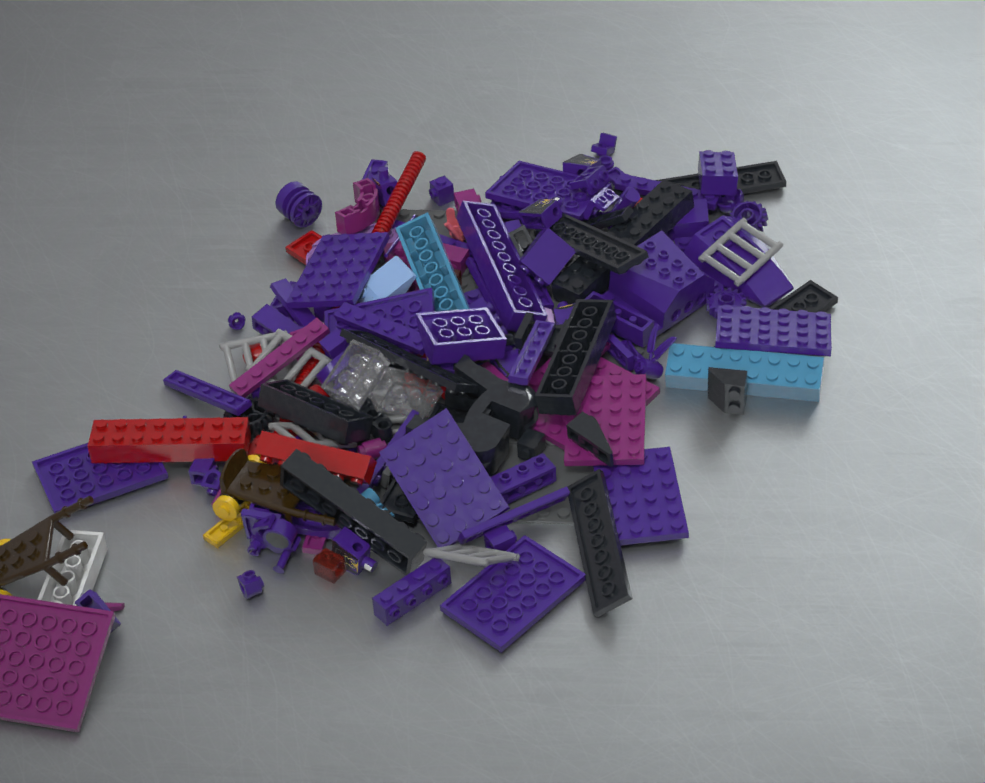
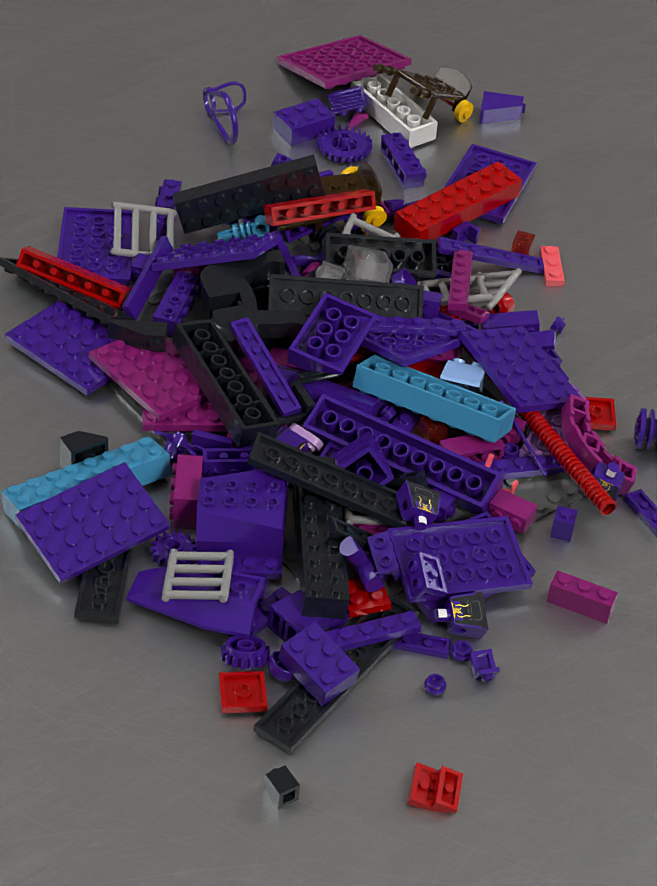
camera: 130 degrees right, 0 degrees up
none -> red brick [16,246,132,309]
none -> magenta brick [169,454,203,530]
none -> dark purple animal [203,81,247,145]
none -> red plate [218,671,268,713]
none -> black brick [264,765,300,809]
none -> dark purple brick [273,99,335,146]
none -> dark purple gear [316,125,373,163]
none -> dark purple brick [380,132,427,189]
none -> red slope [407,762,463,813]
none -> dark purple plate [424,674,447,695]
none -> clear red brick [511,230,535,255]
none -> coral plate [539,246,565,287]
none -> magenta brick [547,570,618,624]

